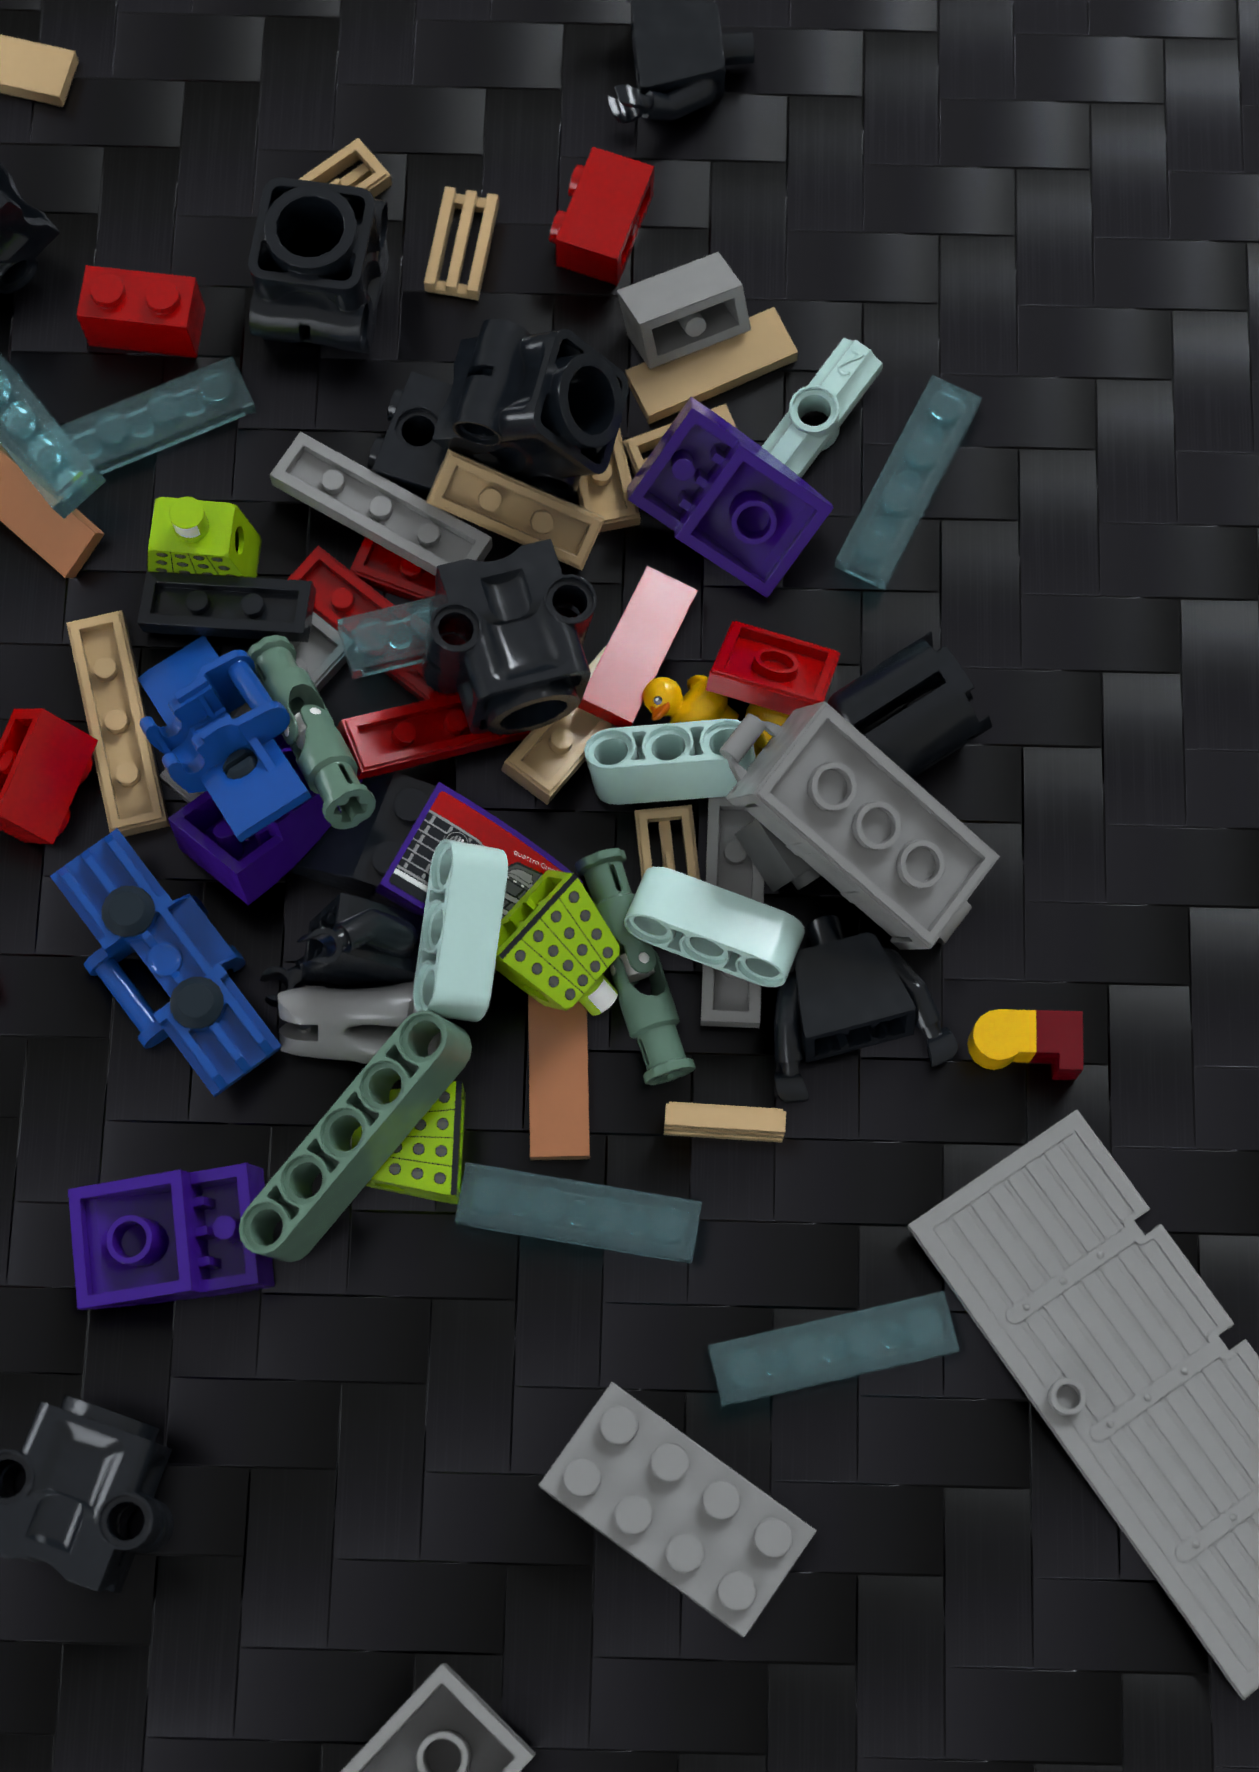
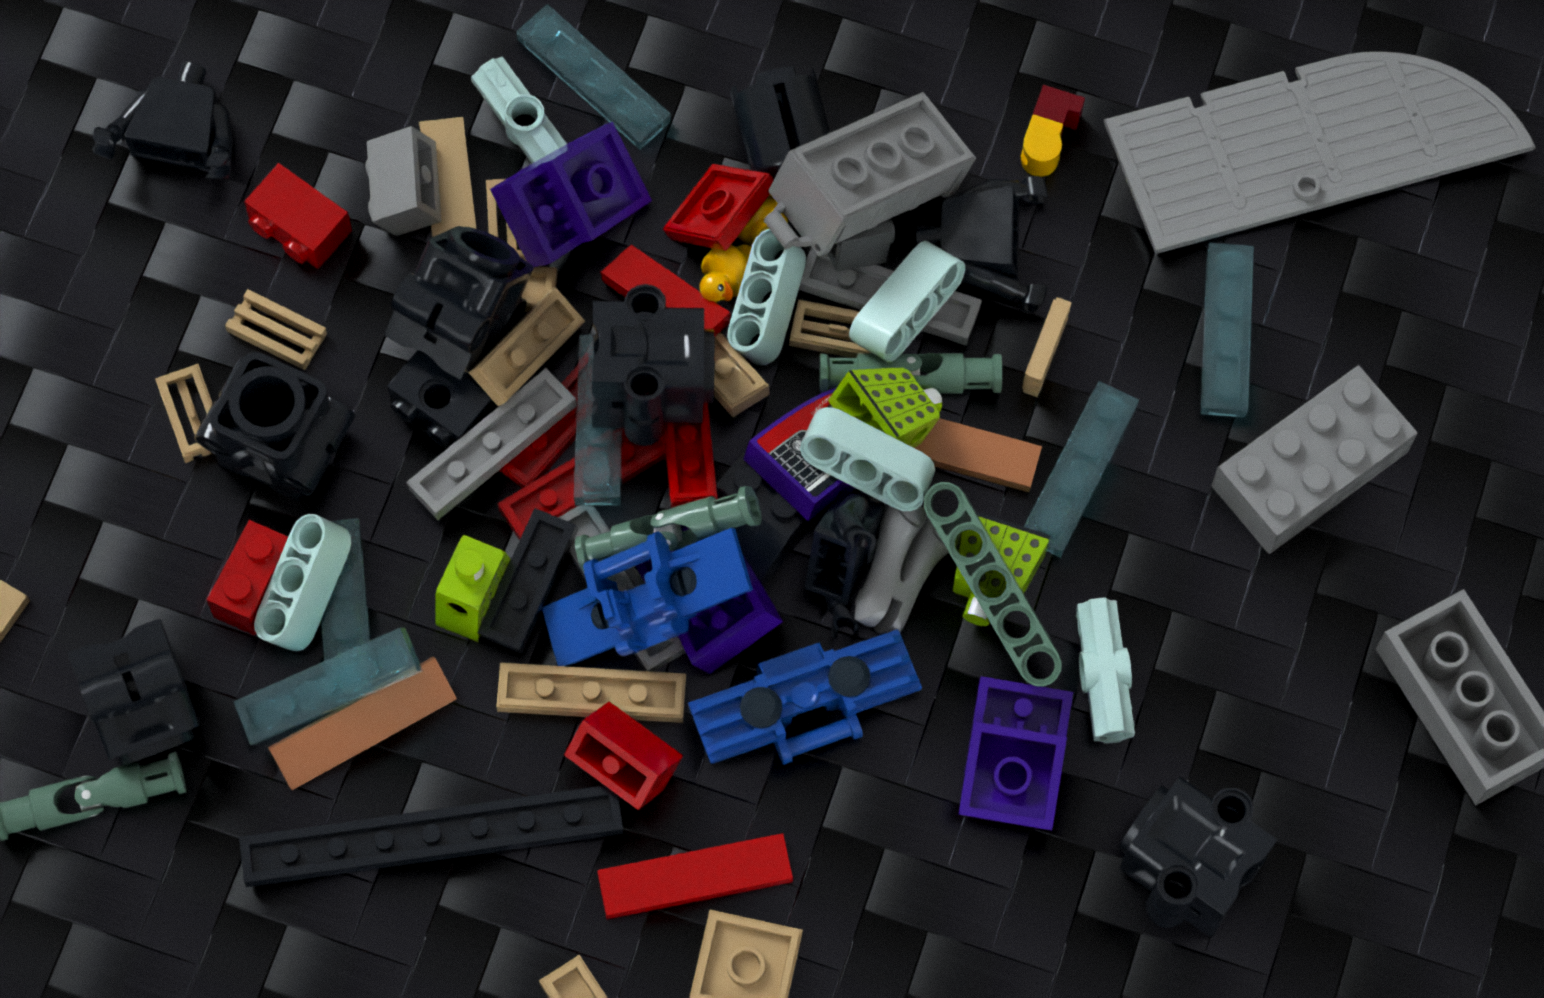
camera: 75 degrees left, 5 degrees down
none -> light aqua beam [254,514,351,651]
none -> light aqua piece [1076,598,1135,744]

